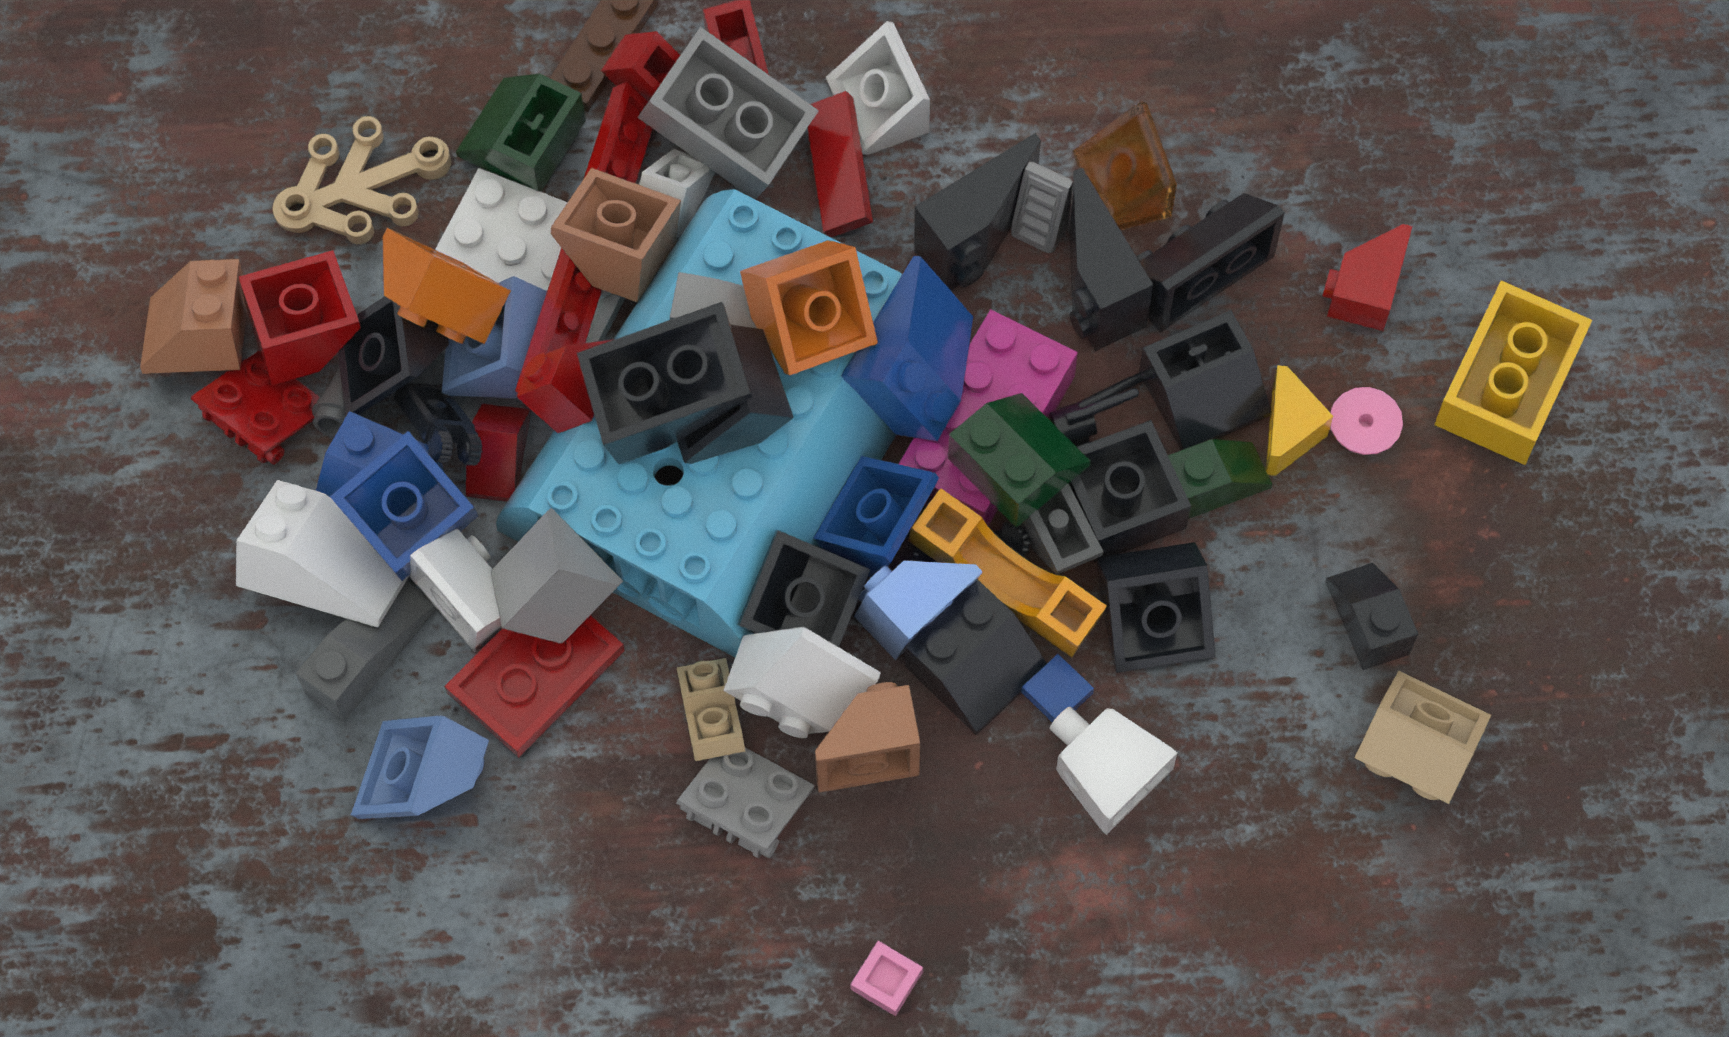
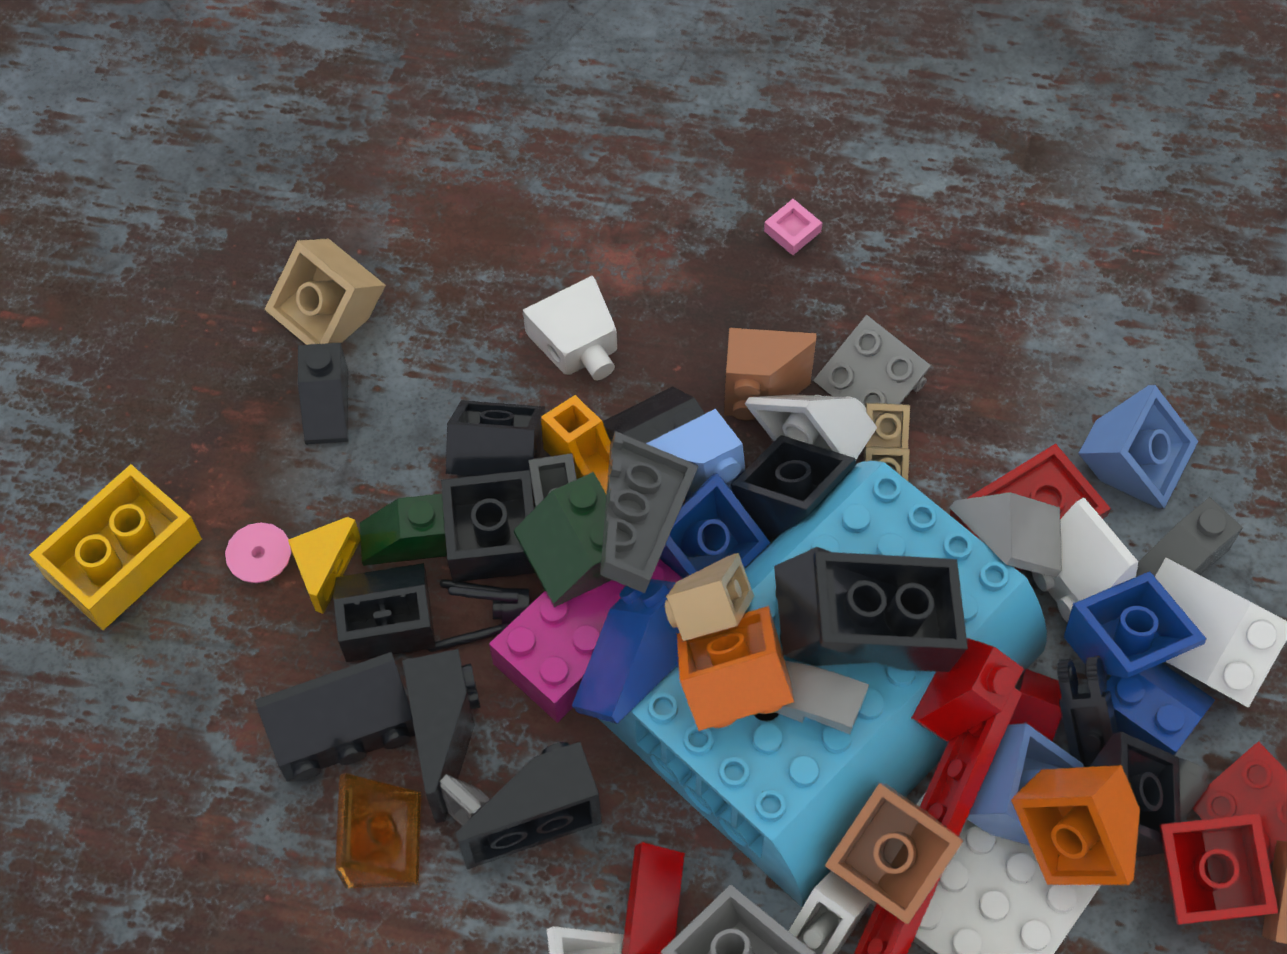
camera: 165 degrees left, 5 degrees down
blue tile [1021,654,1094,722] -> none
red slope [1322,224,1413,331] -> none
none -> dark grey wing [600,431,698,593]
none -> tan slope [665,553,754,641]

